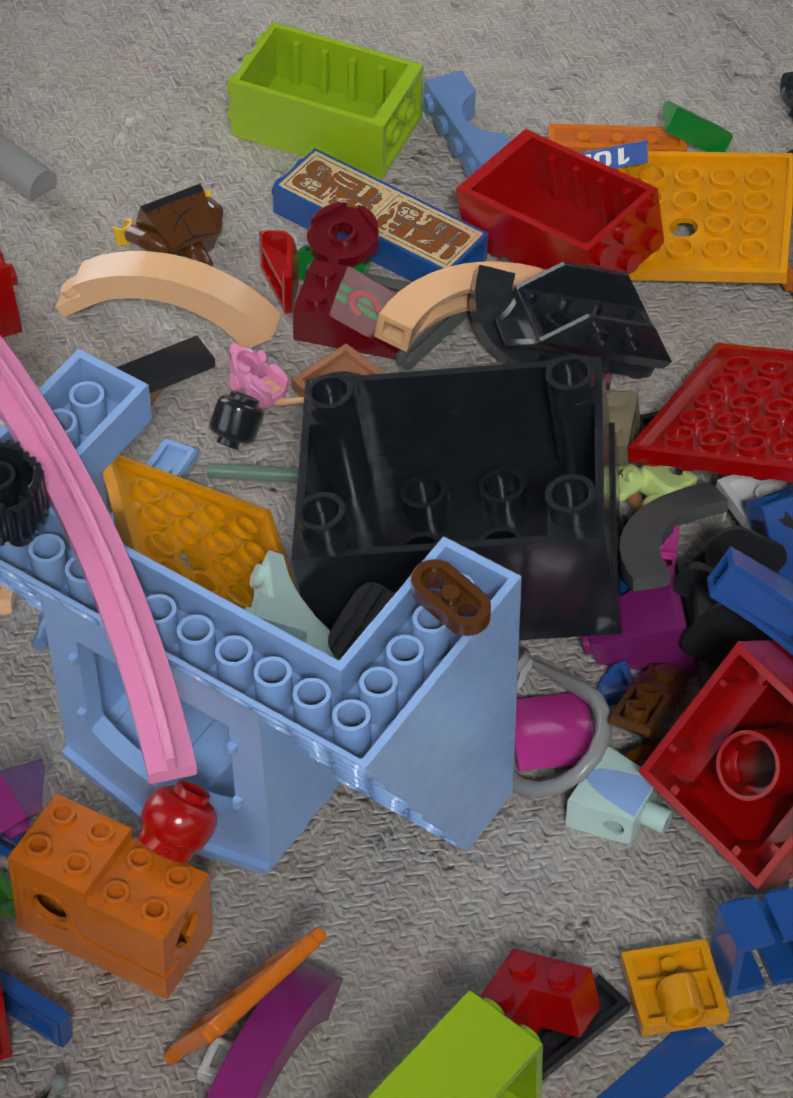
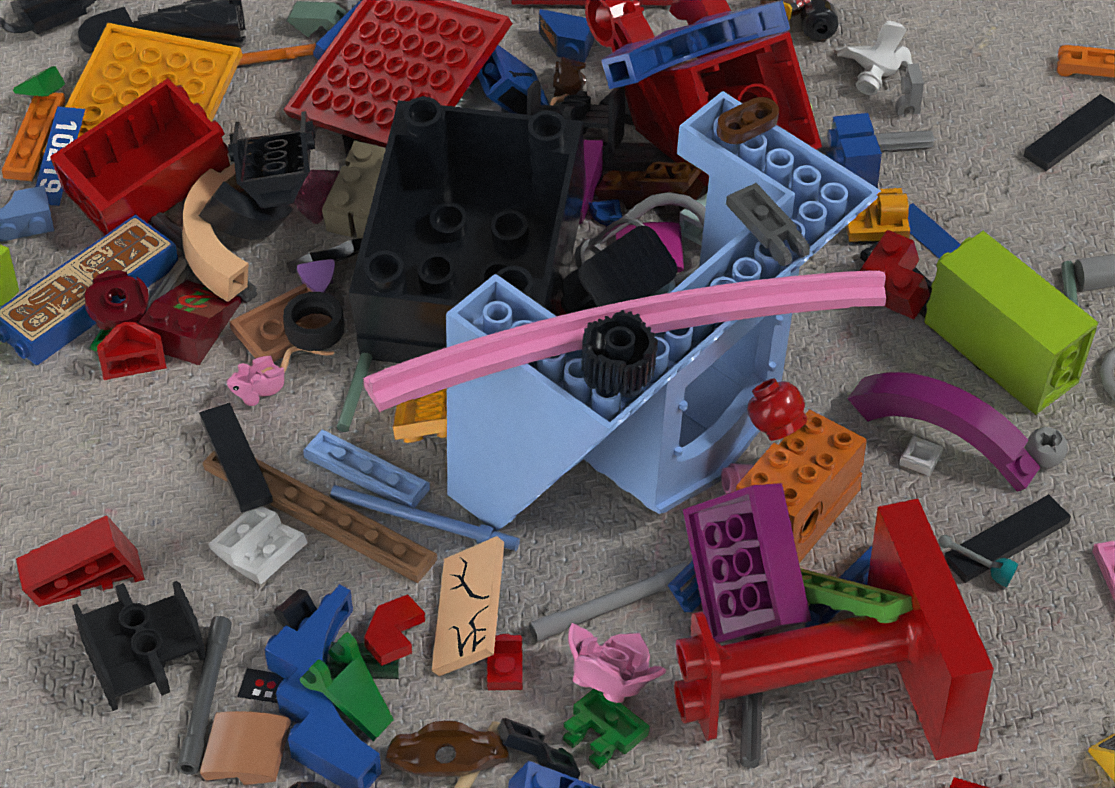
camera: 80 degrees left, 0 degrees up
light nougat arch [55,251,281,348] -> none
reddish brown torso [112,183,224,266] -> none
orange bar [163,927,327,1066] -> none
black head [209,390,264,449] -> none
none -> dark grey hinge [726,183,810,267]

